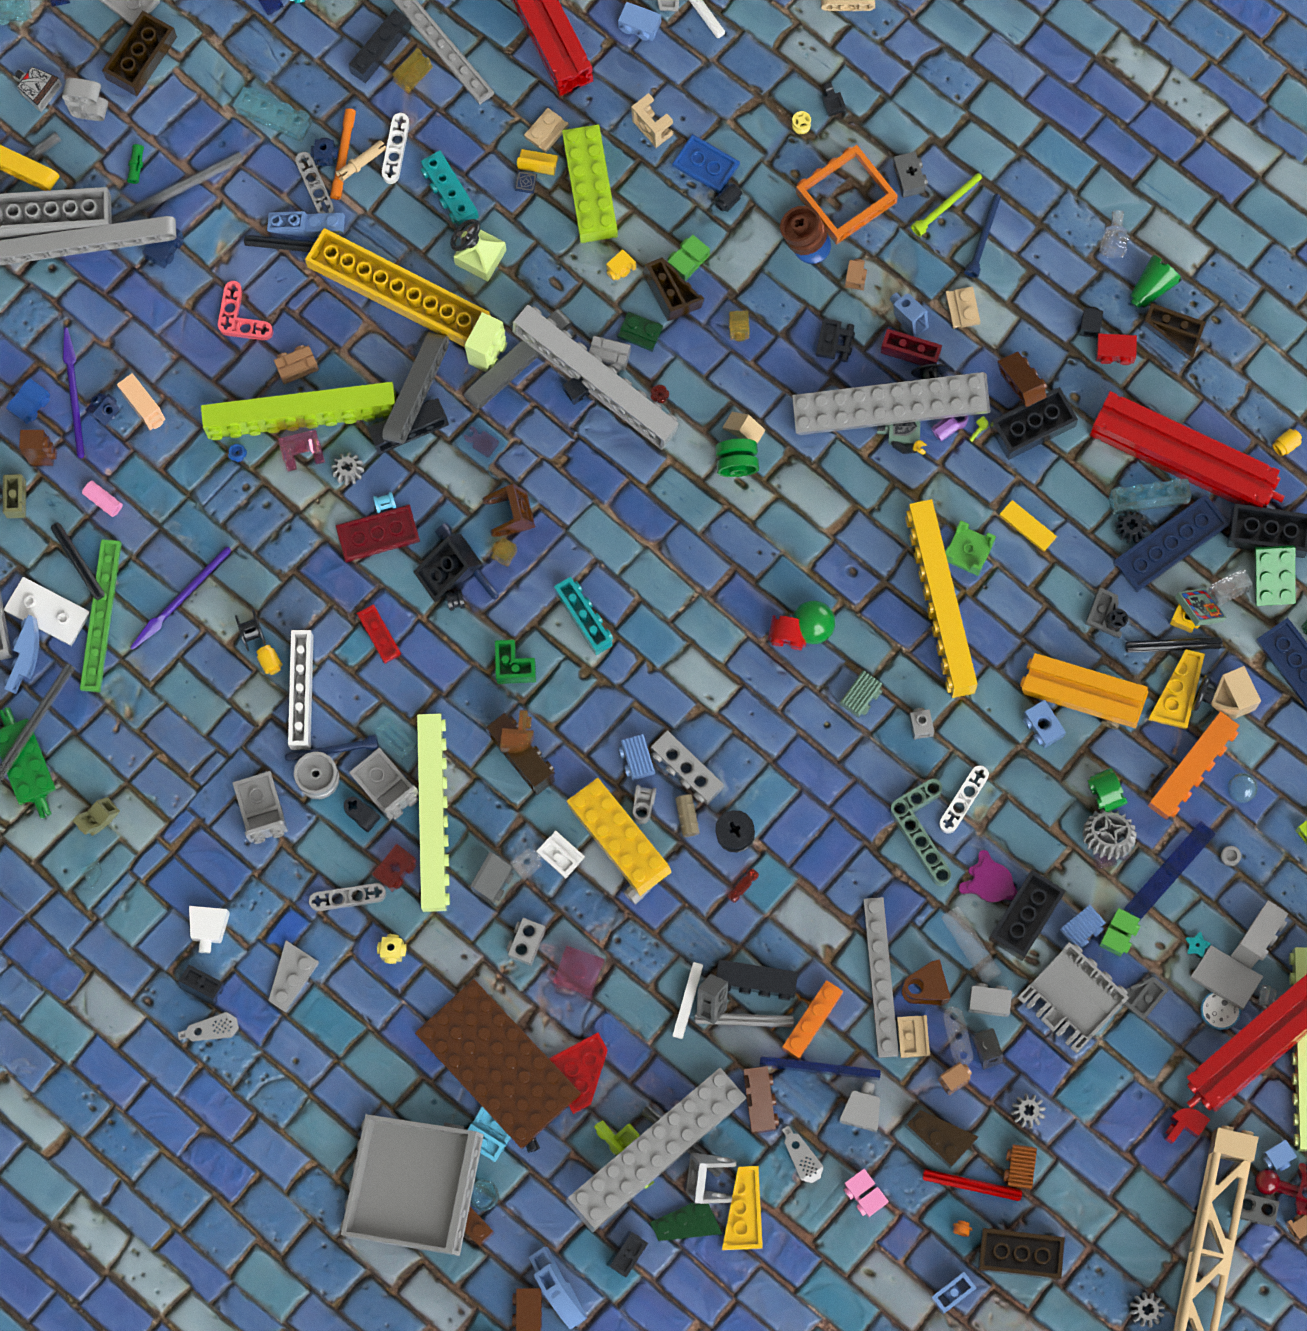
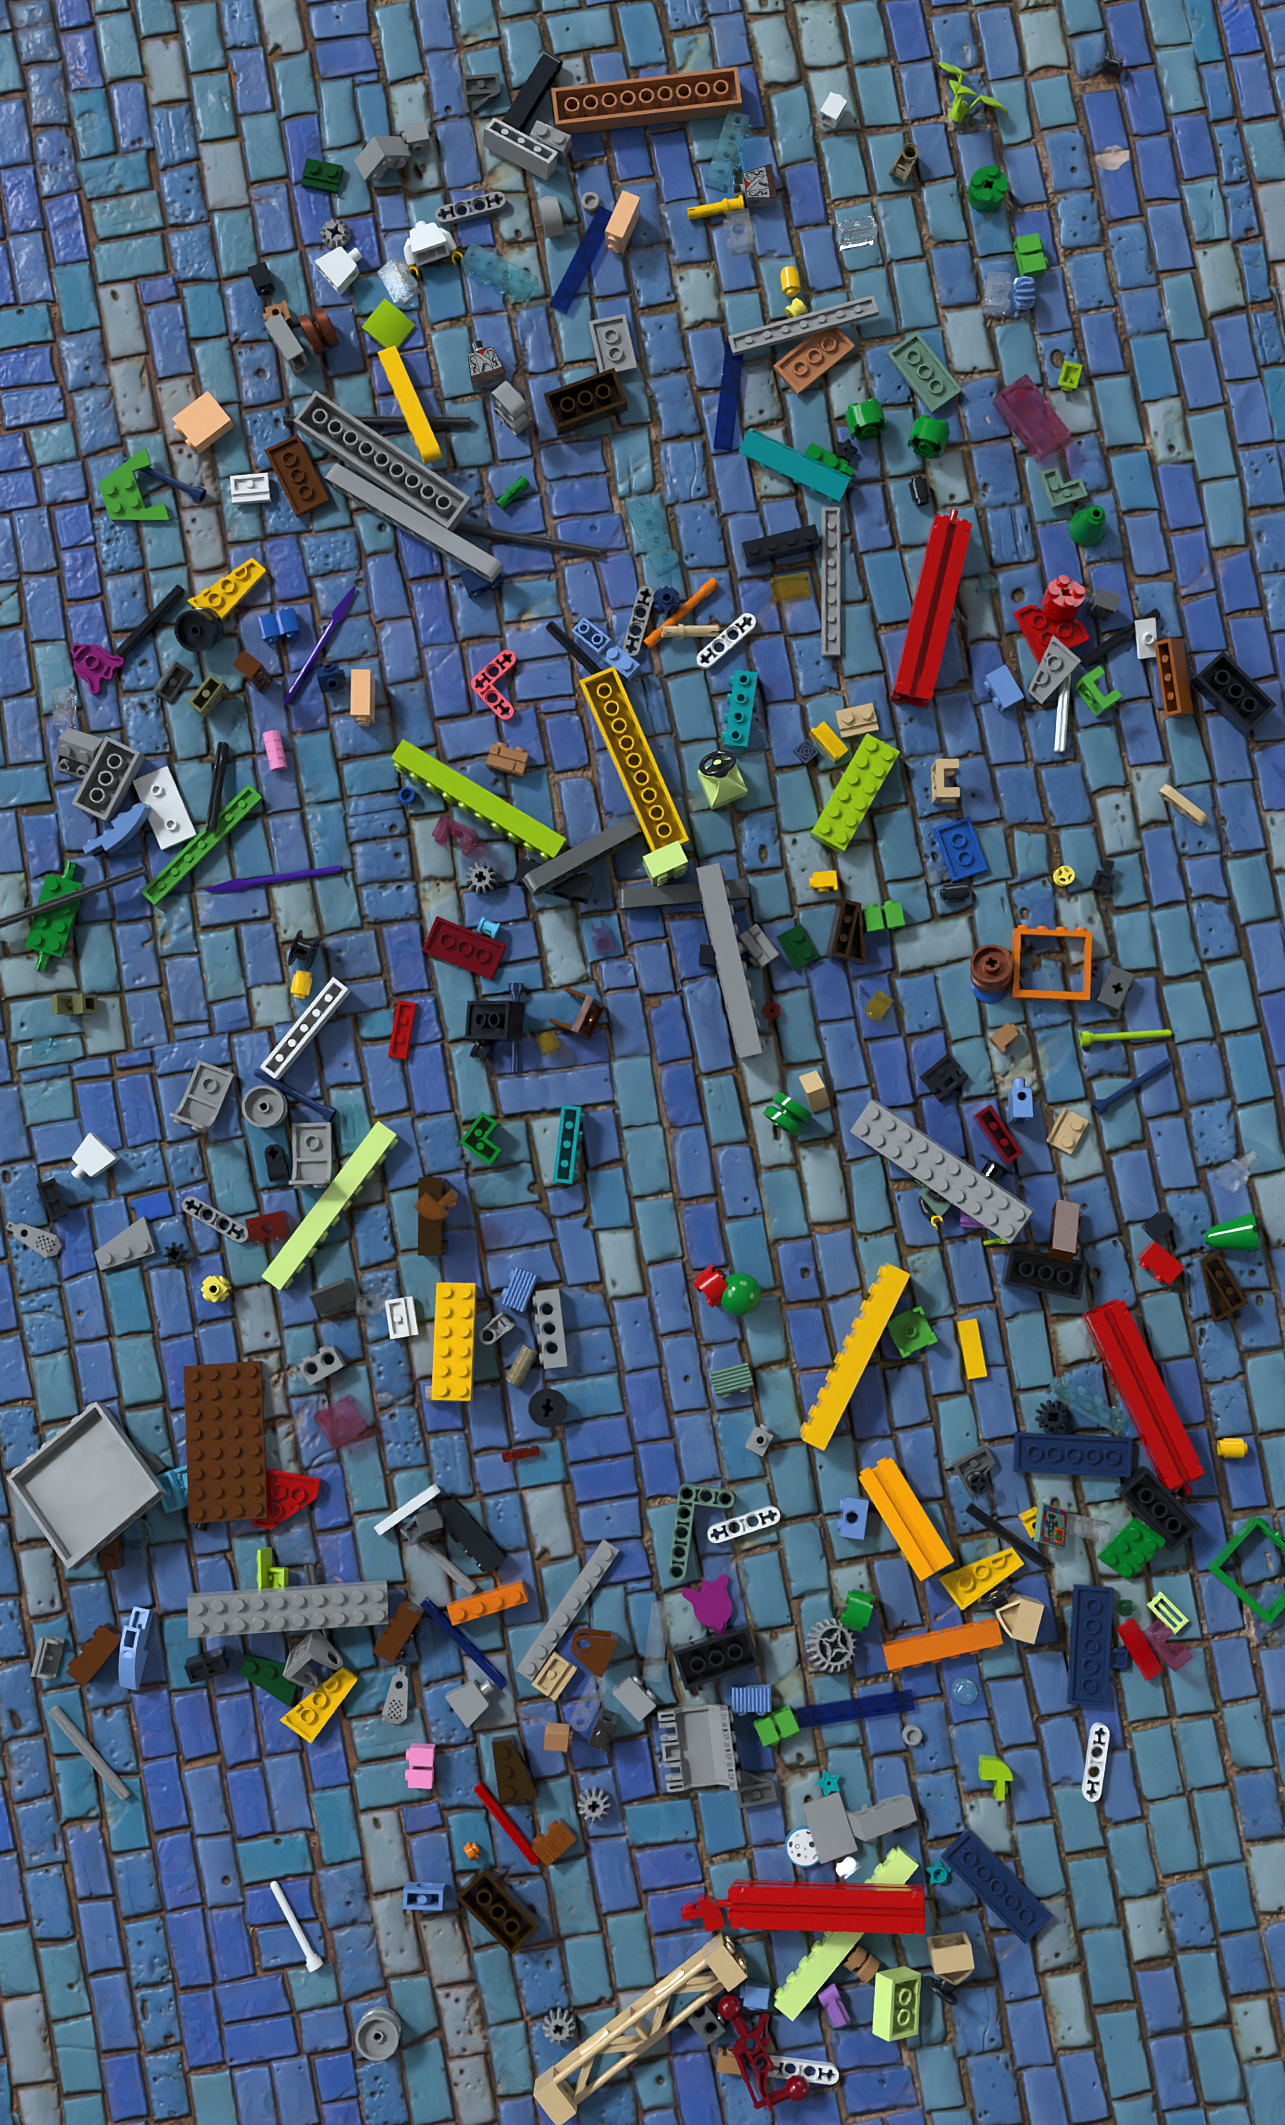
camera: 40 degrees right, 10 degrees up
none -> black gear [163,1242,189,1266]

